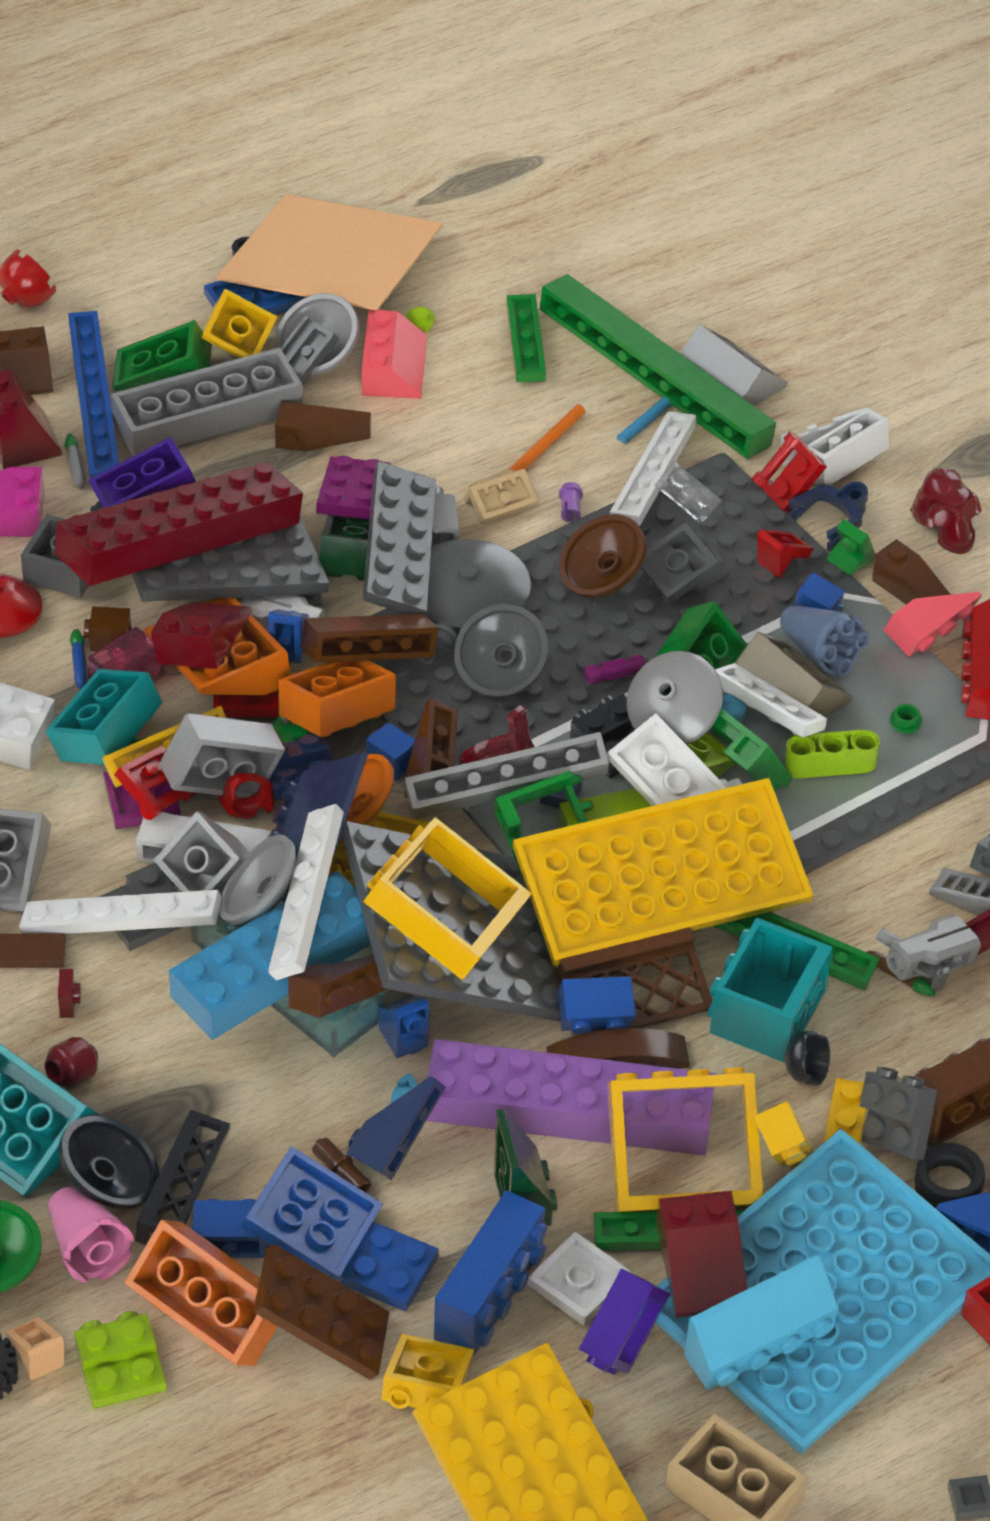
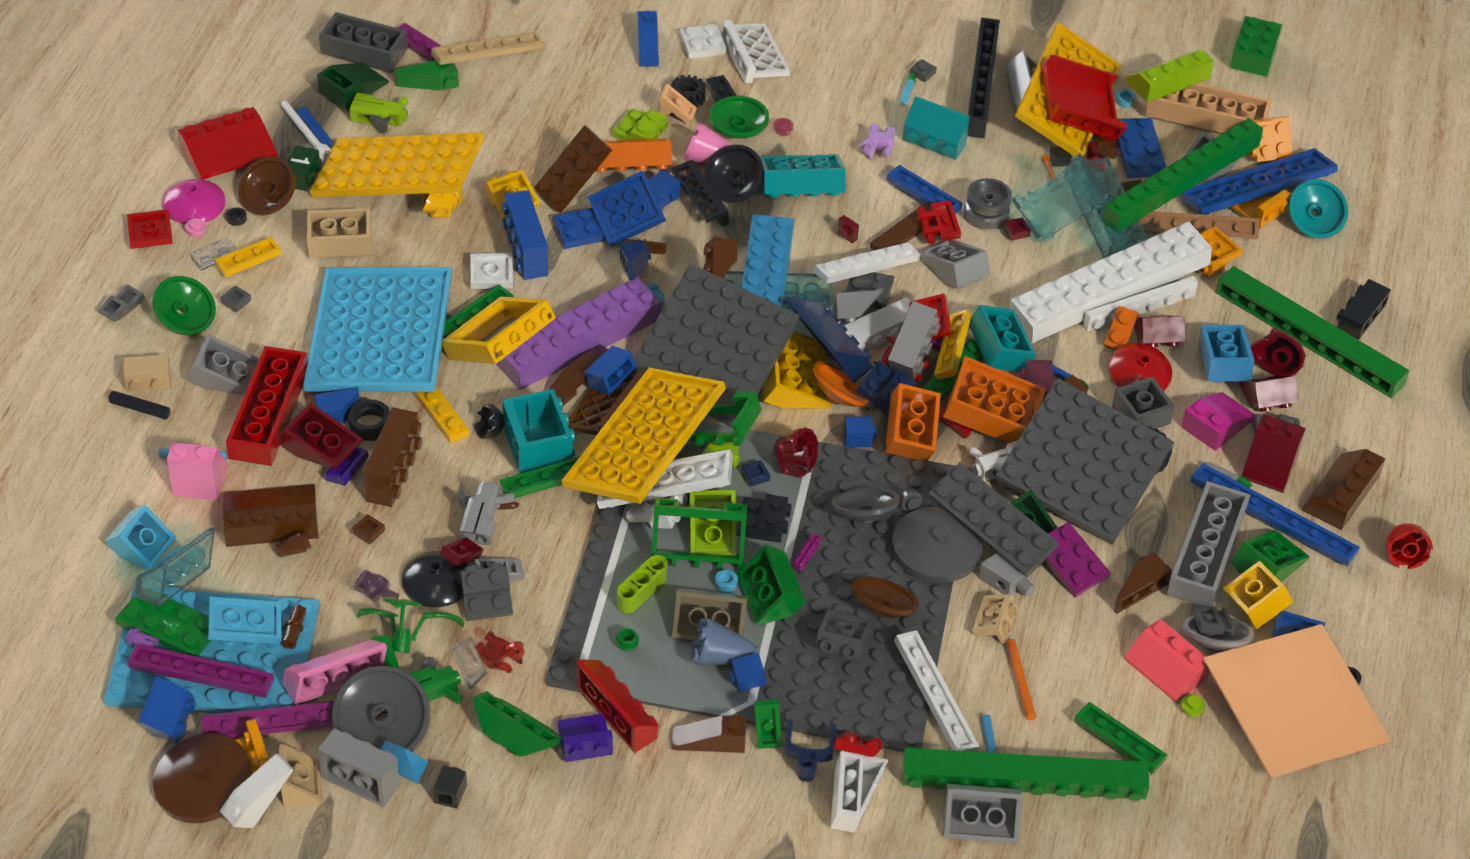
camera: 135 degrees right, 0 degrees up
dark red head [45,1037,98,1088] -> none
dark red brick [54,462,303,586] -> none
dark purple slope [88,437,196,507] -> none
dark red slope [150,602,252,669] -> none
light grey dish [219,834,296,925] -> none
blue slope [268,609,309,664] -> none
white plate [268,804,344,980] -> none
reddish brown brick [301,613,438,663] -> none
yellow window [363,817,532,980] -> none
reddish brown slope [404,699,458,798] -> none
light grey brick [405,732,609,819] -> none
dark green slope [494,1109,557,1226] -> none
medium lavender pin [559,482,583,522] -> none
dark purple window [579,1268,670,1375] -> none
light grey dish [627,651,723,744] -> none
clear plate [655,461,722,524] -> none
dark red slope [656,1191,747,1318] -> none
medium azure slope [684,1254,838,1391] -> none
white plate [715,663,827,738] -> none
yellow brick [754,1101,814,1170] -> none
red slope [757,529,814,578] -> none
dark grey plate [860,1067,938,1160] -> none
coral slope [883,592,982,657] -> none
dark red head [910,467,982,554] -> none

